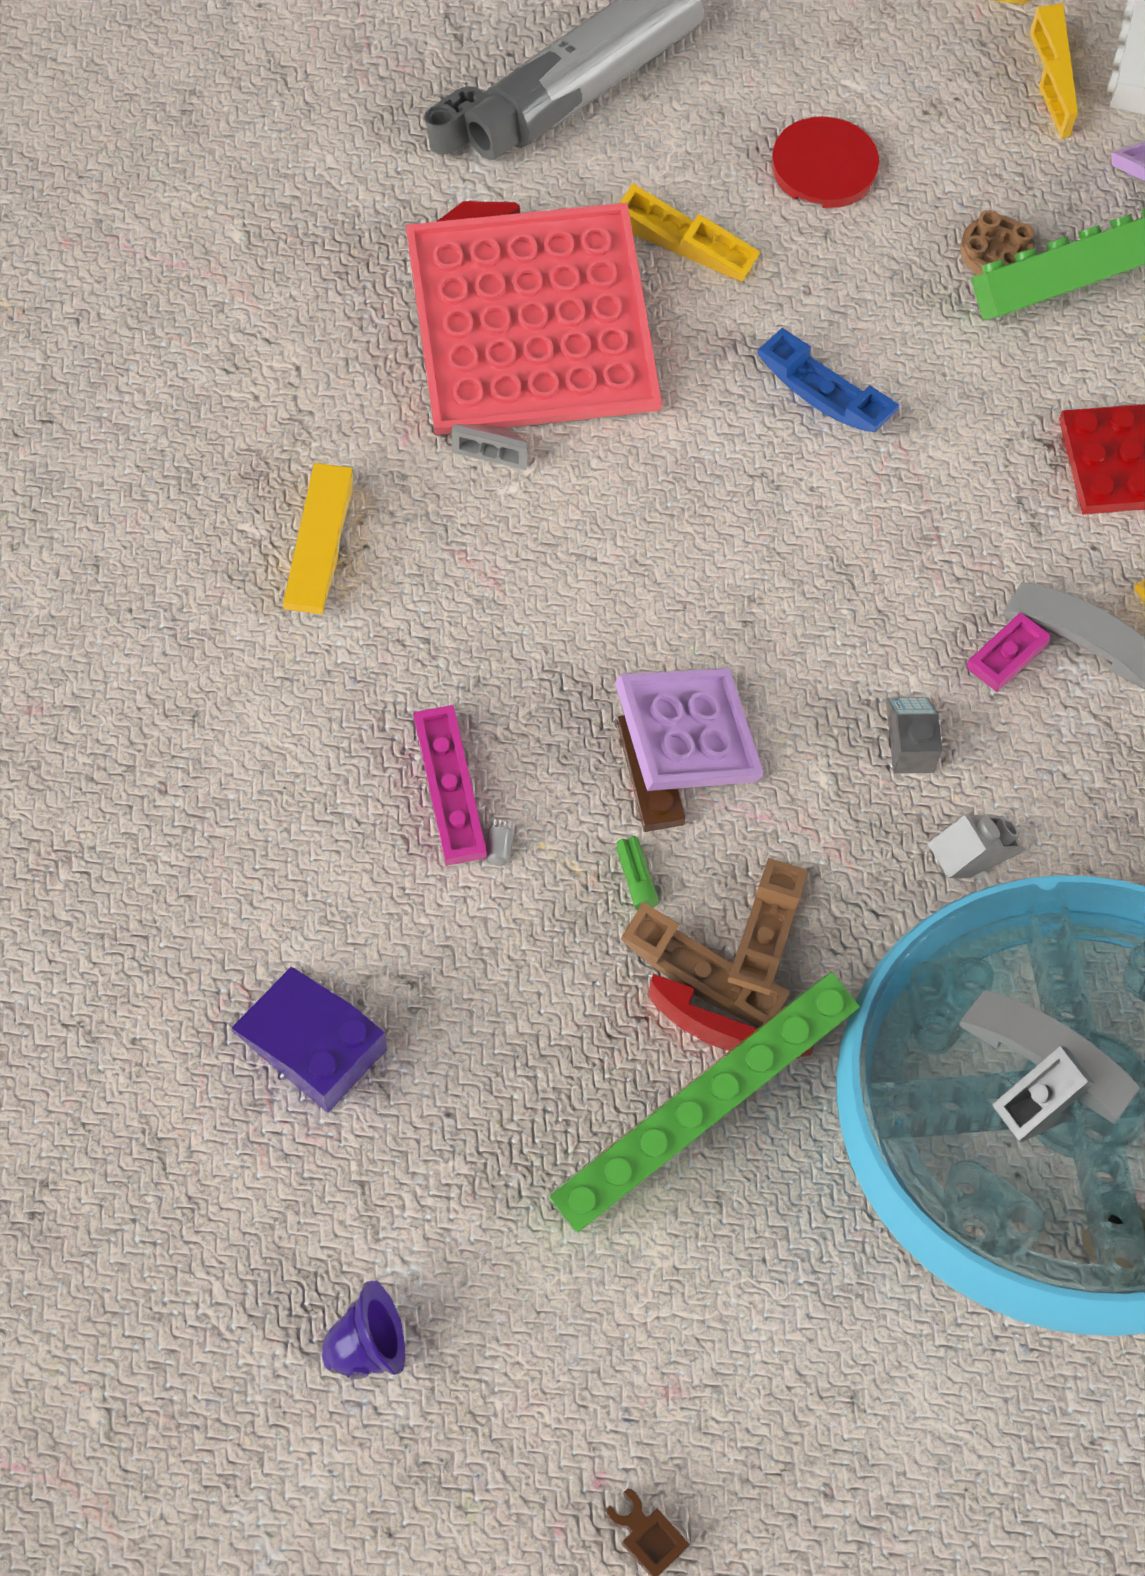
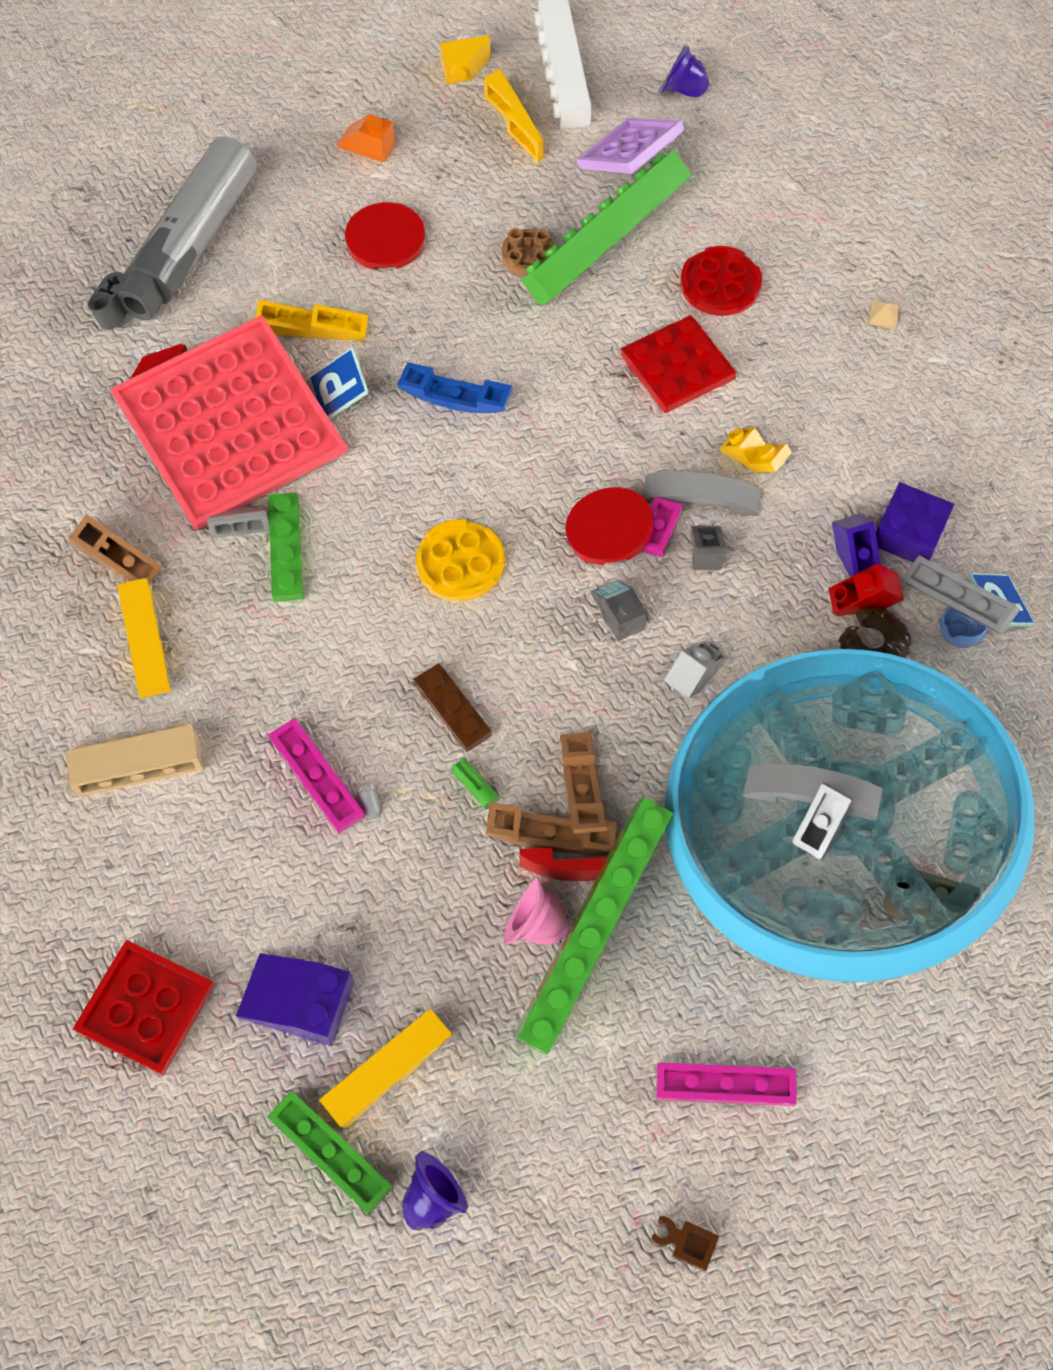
camera: 20 degrees left, 0 degrees up
lavender plate [615,668,764,791] -> none
none -> tan brick [65,724,203,797]
none -> medium nougat slope [68,514,162,585]
none -> red plate [72,939,215,1076]
none -> bright green plate [267,1090,393,1215]
none -> bright green plate [268,492,303,602]
none -> blue piece [309,348,369,419]
none -> yellow slope [319,1008,453,1128]
none -> orange slope [337,114,395,162]
none -> yellow tile [416,519,505,601]
none -> bright pink piece [503,877,570,946]
none -> red tile [565,487,654,565]
none -> dark pink plate [656,1062,797,1107]
none -> flat silver slope [690,526,727,570]

